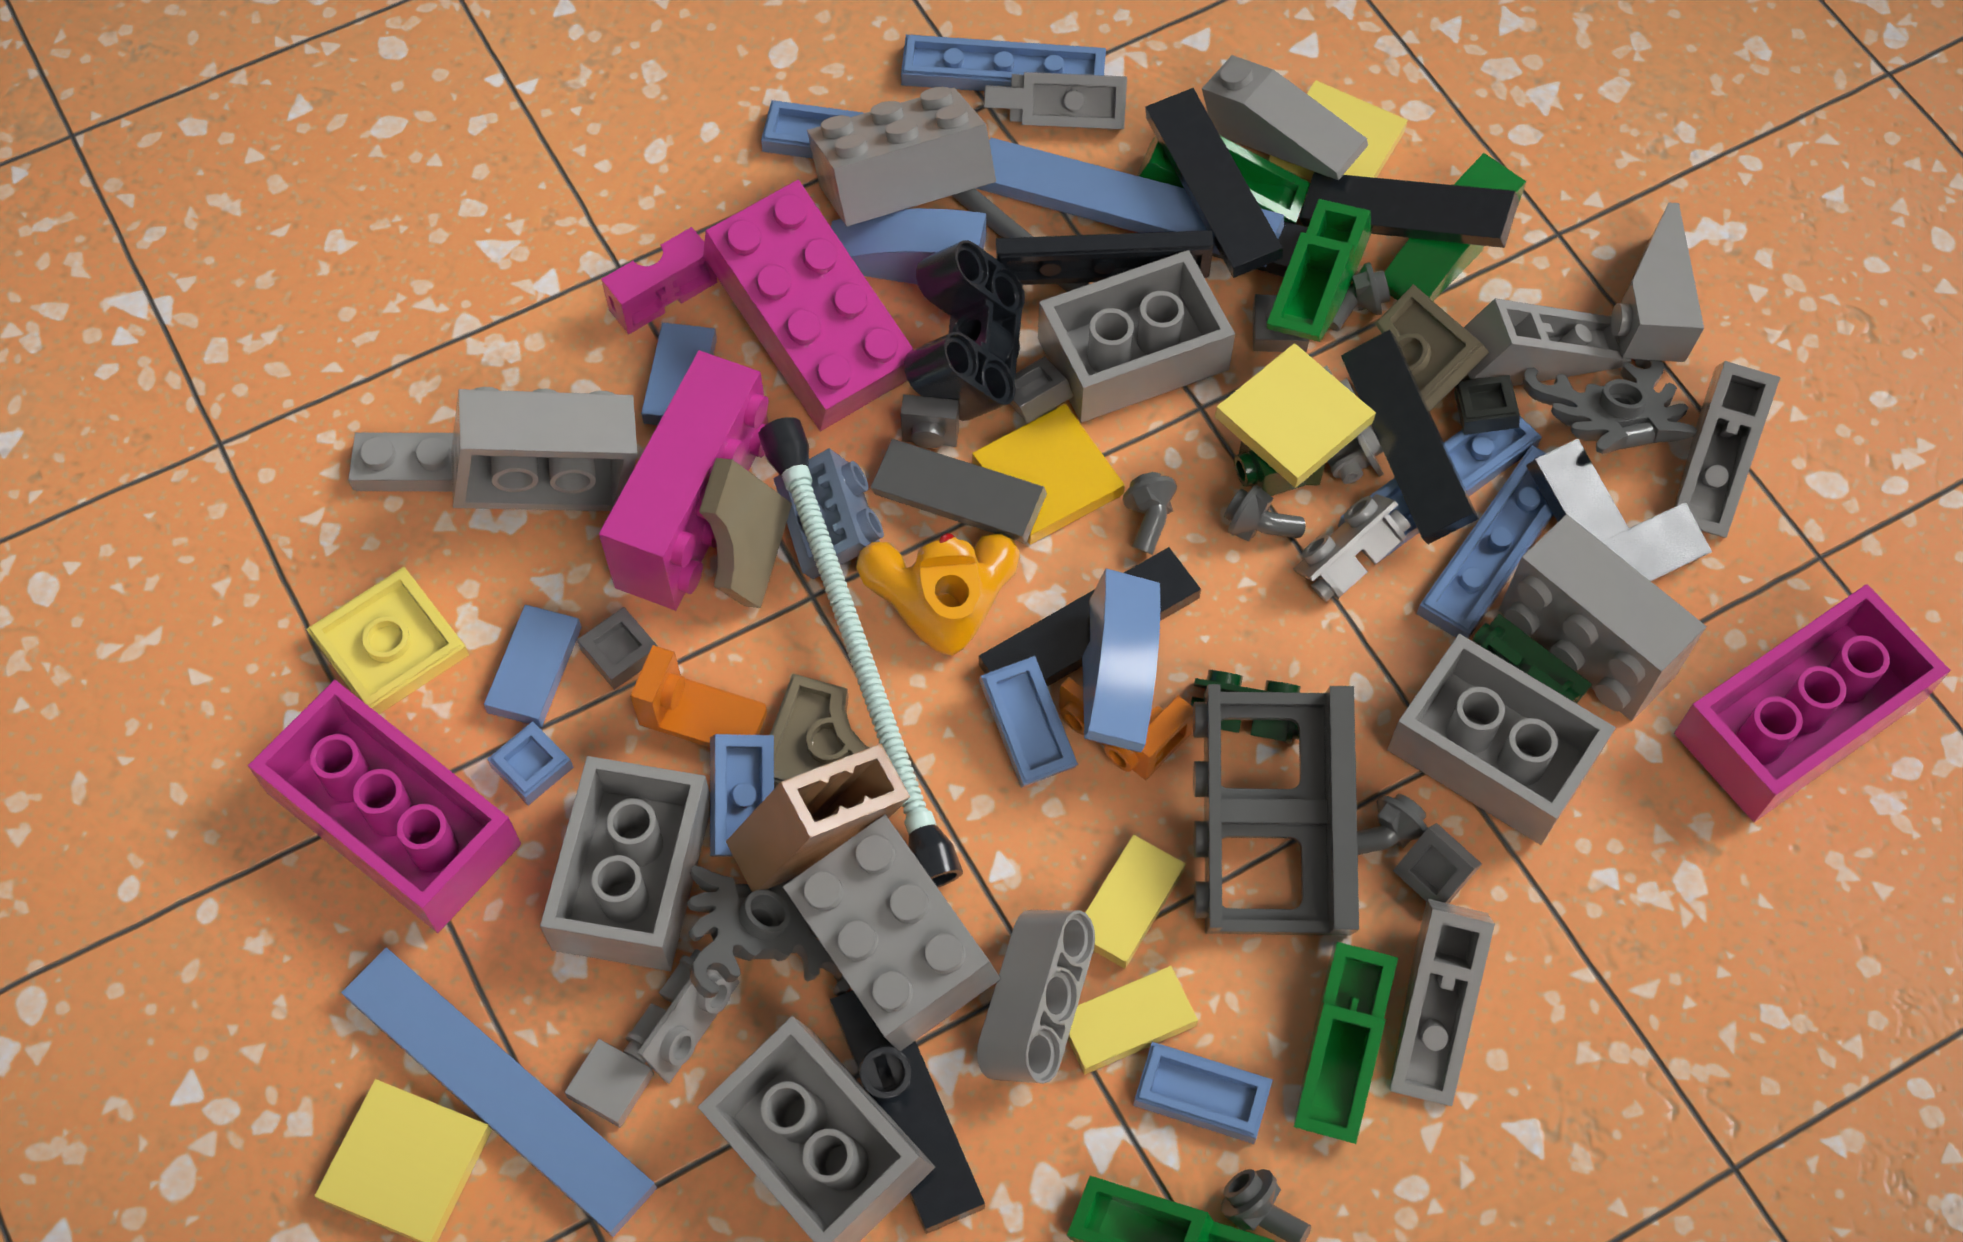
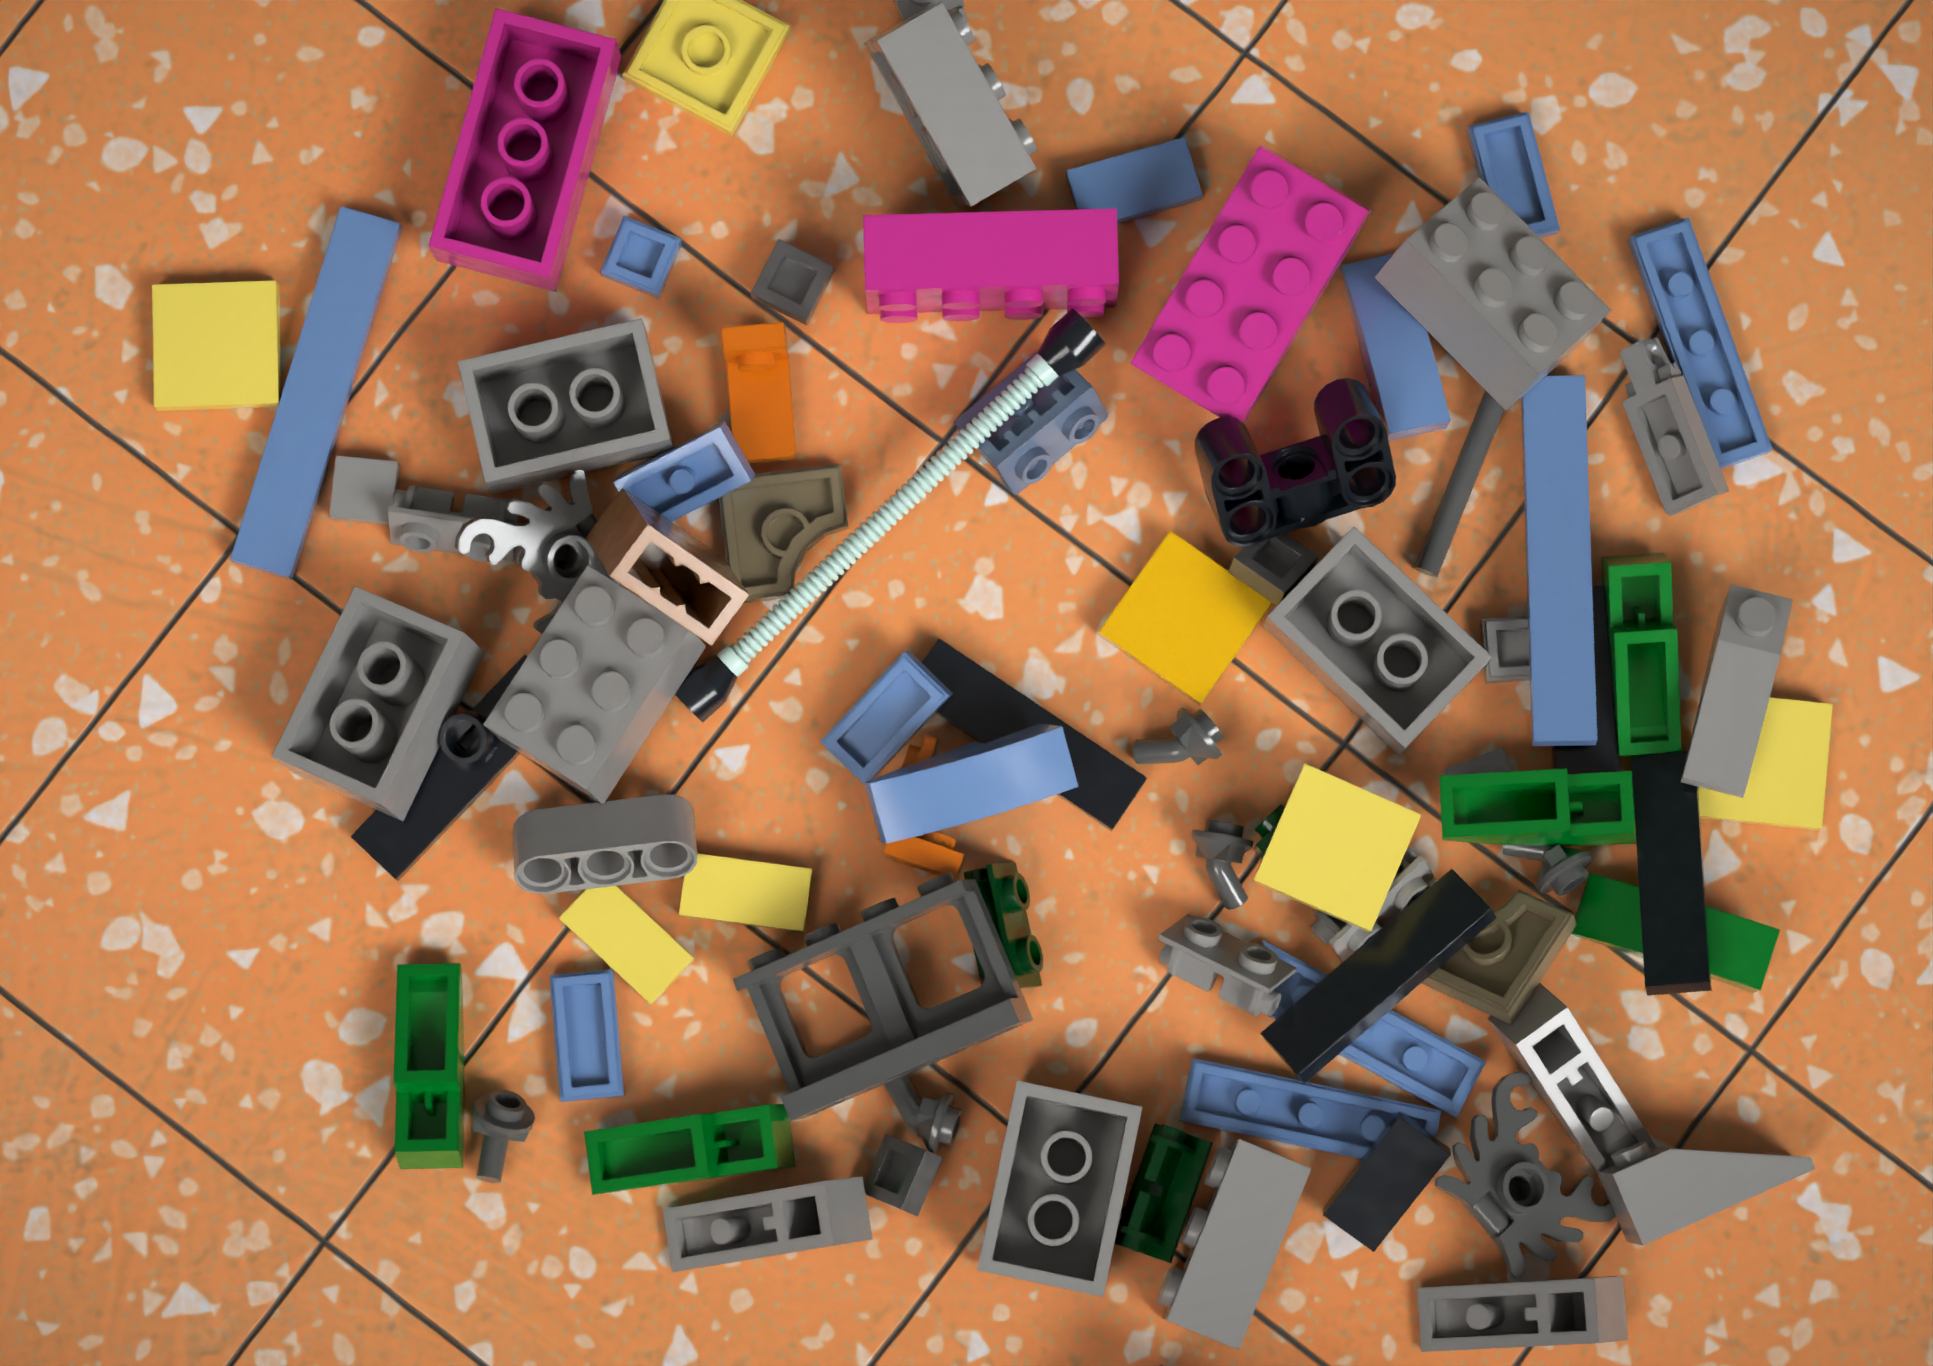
camera: 70 degrees right, 20 degrees up
medium blue tile [484,605,582,727] -> none
dark pink piece [601,227,718,335] -> none
dark tan tile [699,458,792,608] -> none
light orange head [856,533,1020,656] -> none
dark grey tile [871,439,1047,544] -> none
flat silver plate [901,394,959,448] -> none
black tile [996,230,1214,285] -> none
black tile [1145,88,1283,278] -> none
pearl dark grey tile [1454,375,1520,435] -> none
tile [1601,502,1712,581] -> none

